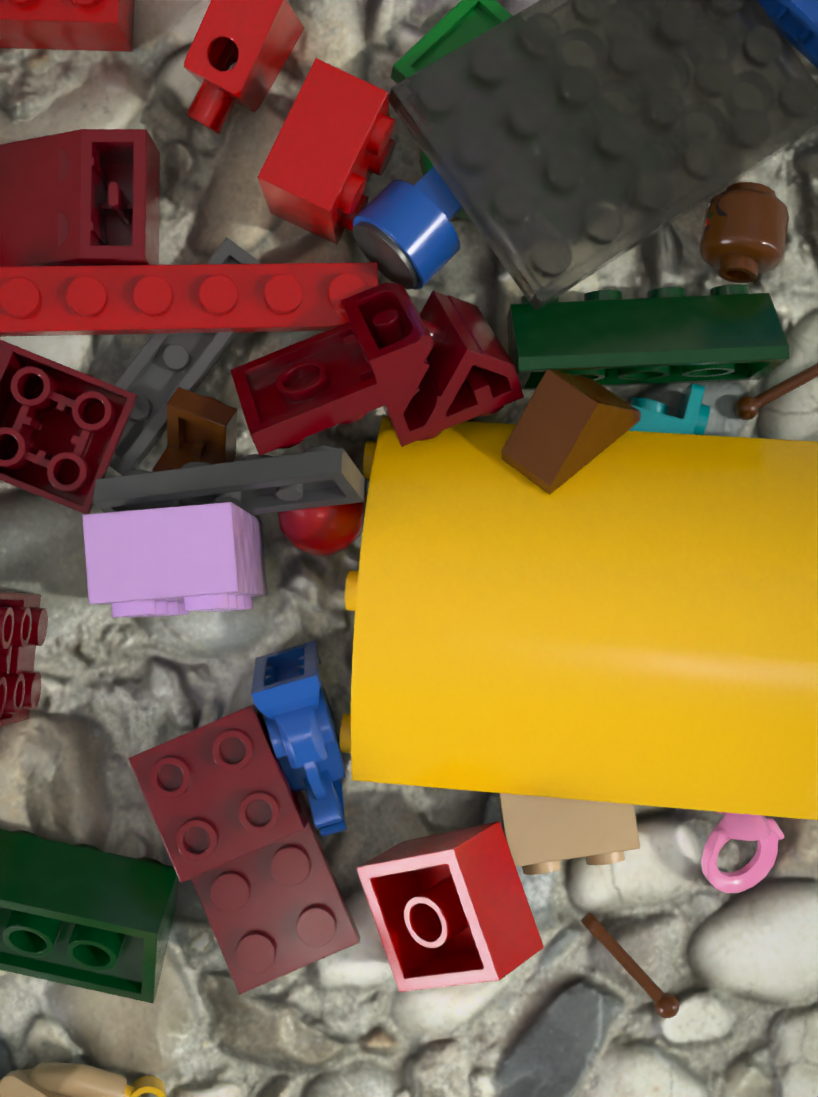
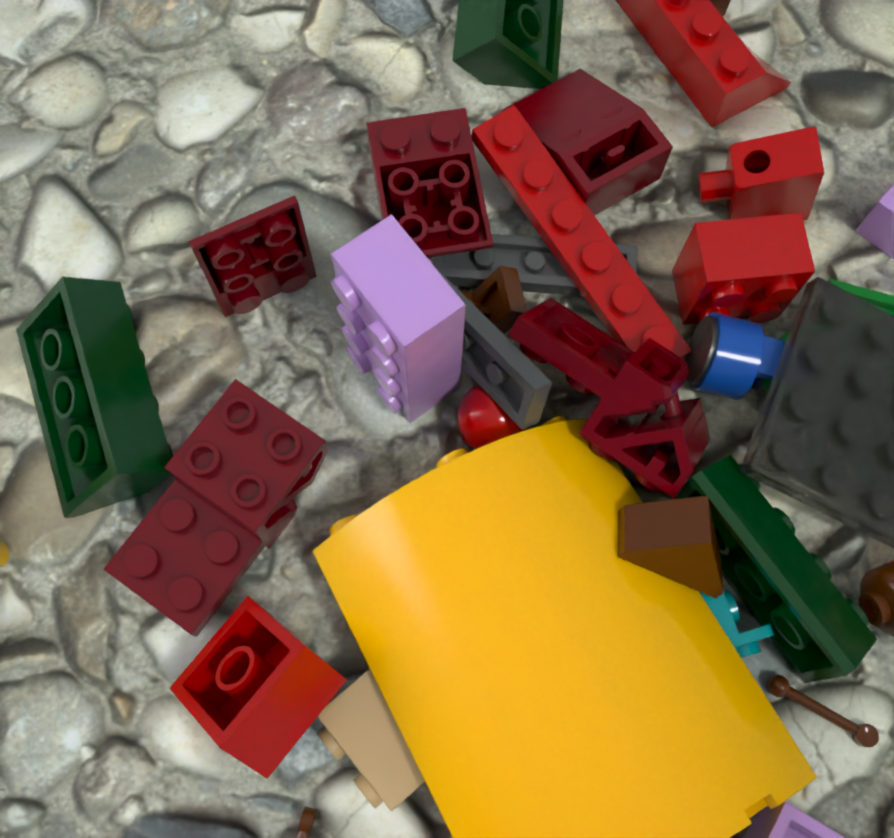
camera: 50 degrees right, 15 degrees down
blue piece [251,640,347,837] -> none

